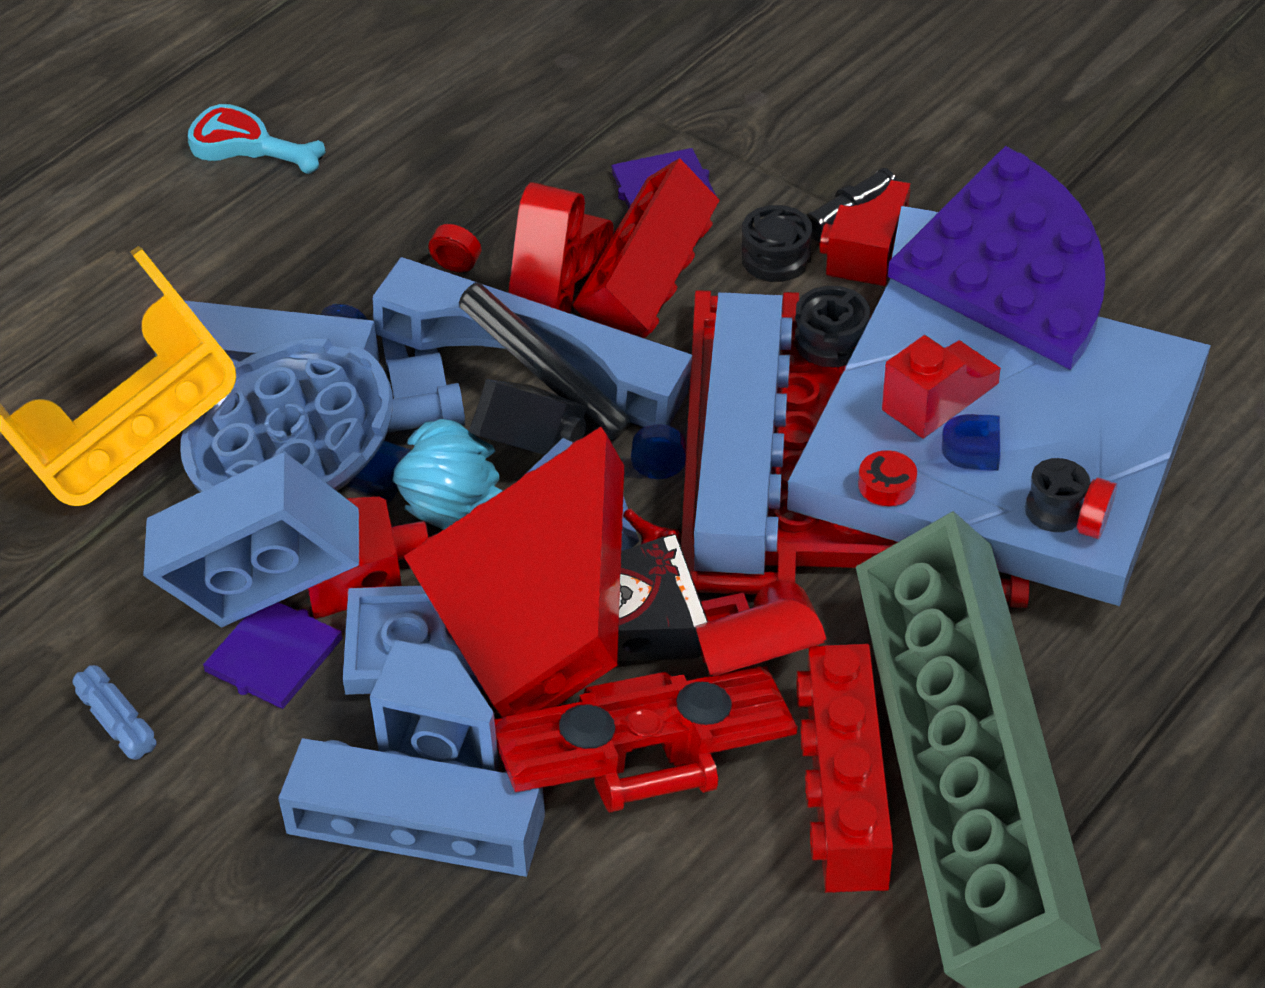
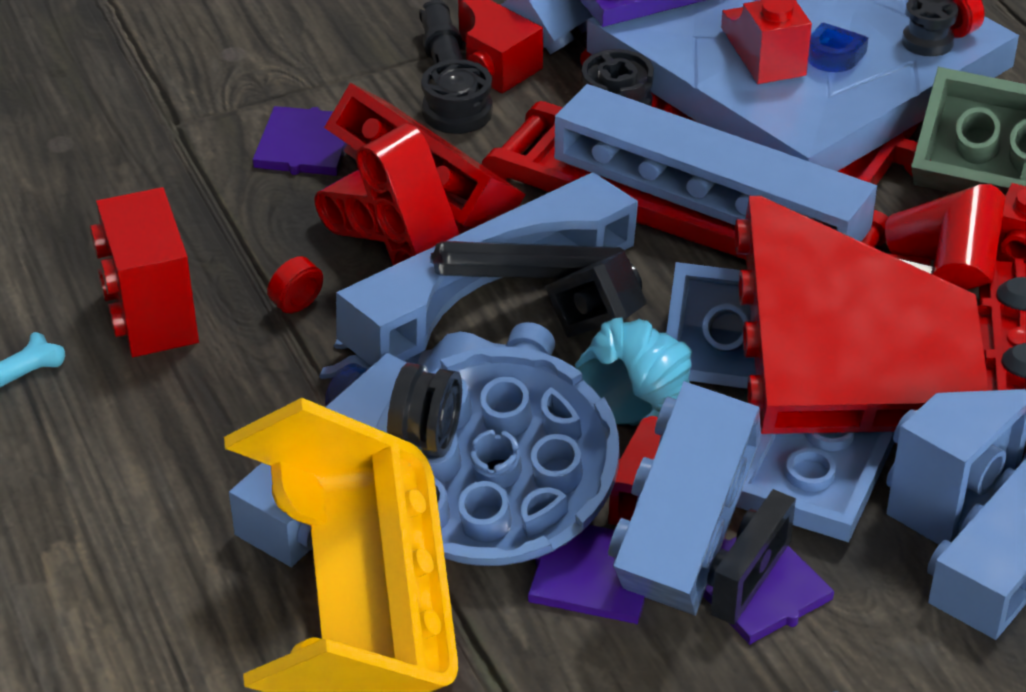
camera: 65 degrees left, 5 degrees down
clear blue tile [631,424,686,479] -> none
red tile [858,450,917,506] -> none
none -> red brick [90,187,199,358]
none -> black wheel [387,362,463,457]
none -> black plate [707,489,796,625]

